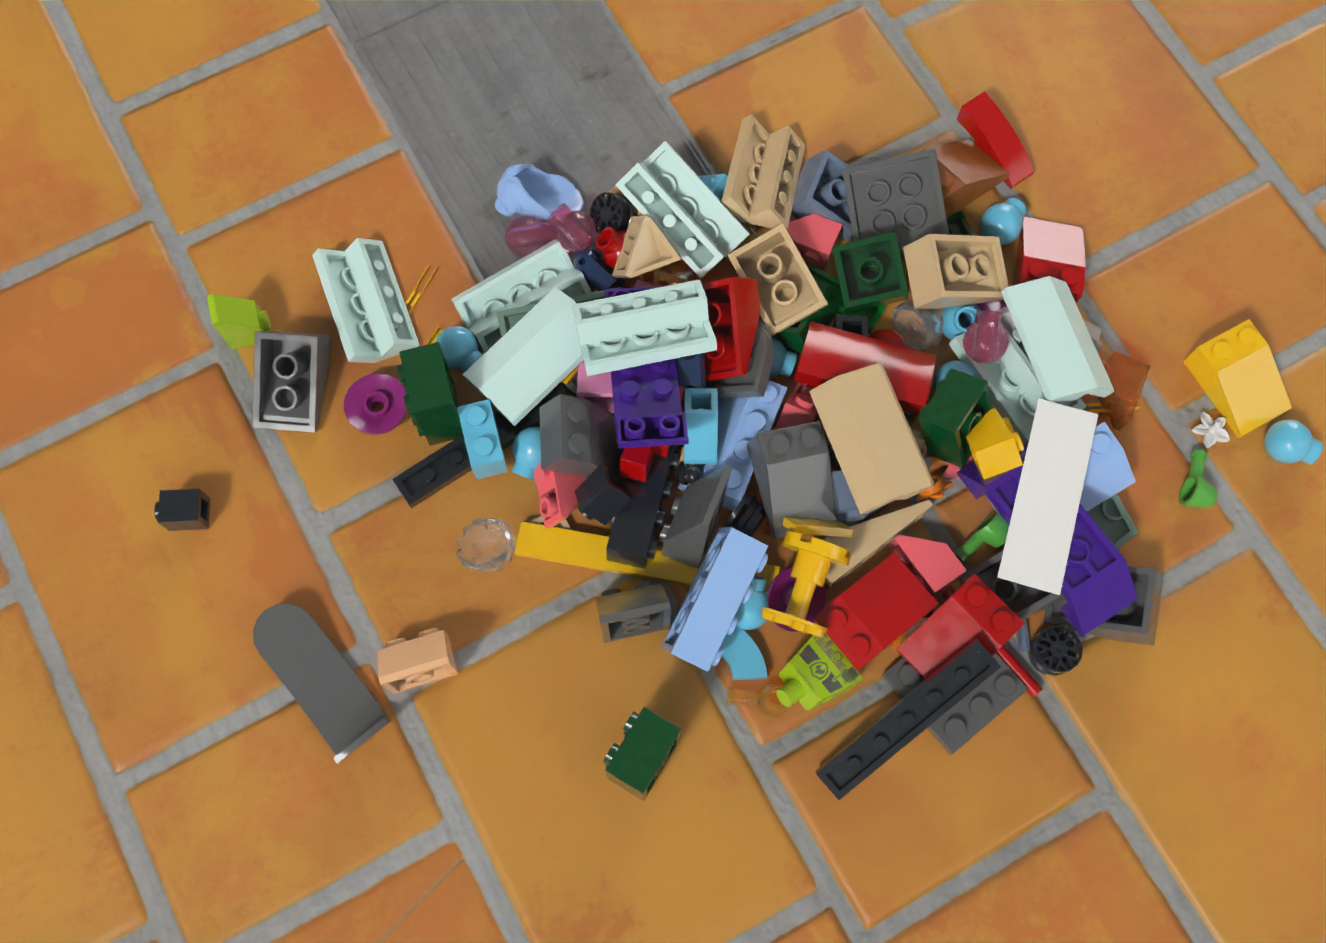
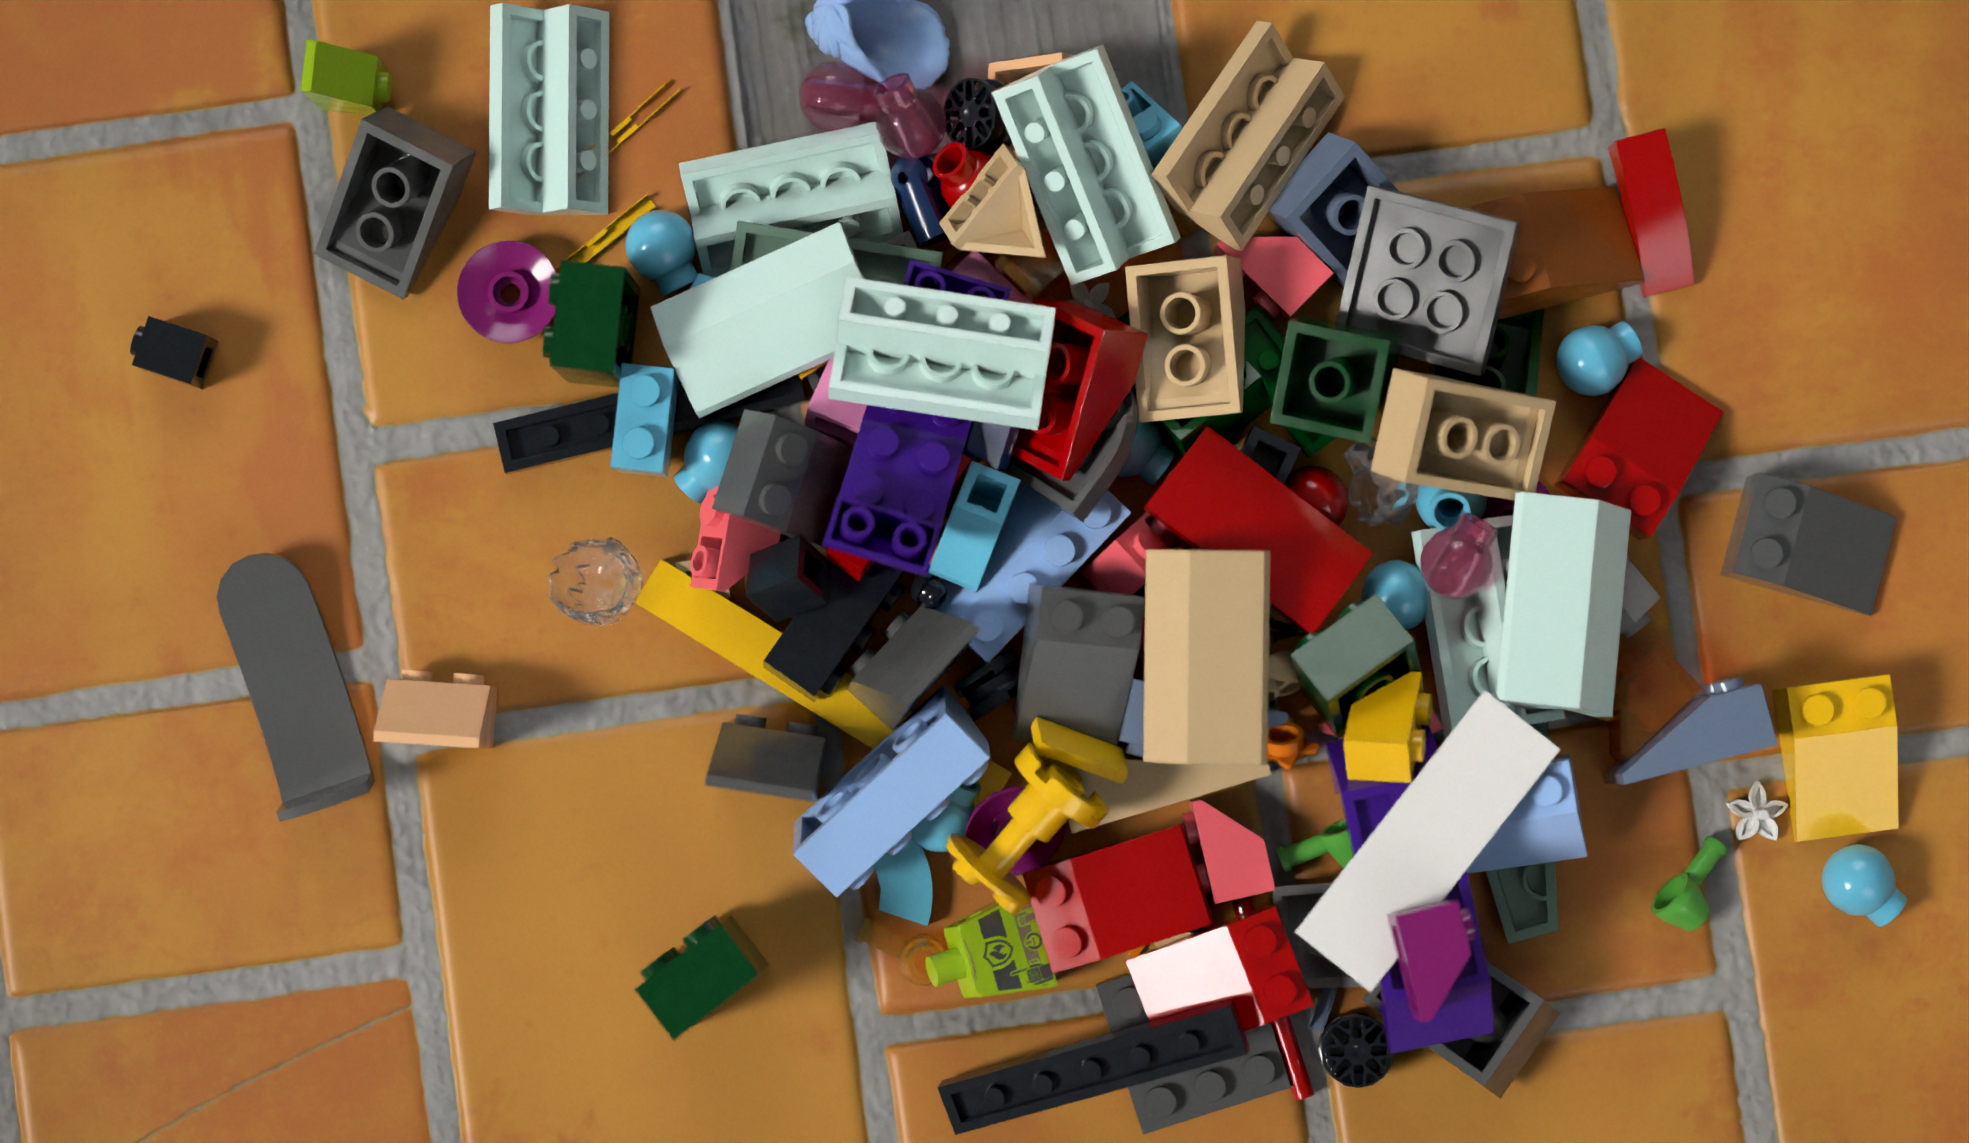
camera: 20 degrees right, 15 degrees up
none -> magenta slope [1387,900,1475,1022]
none -> sand blue slope [1603,677,1778,785]
none -> dark grey slope [1720,472,1897,616]

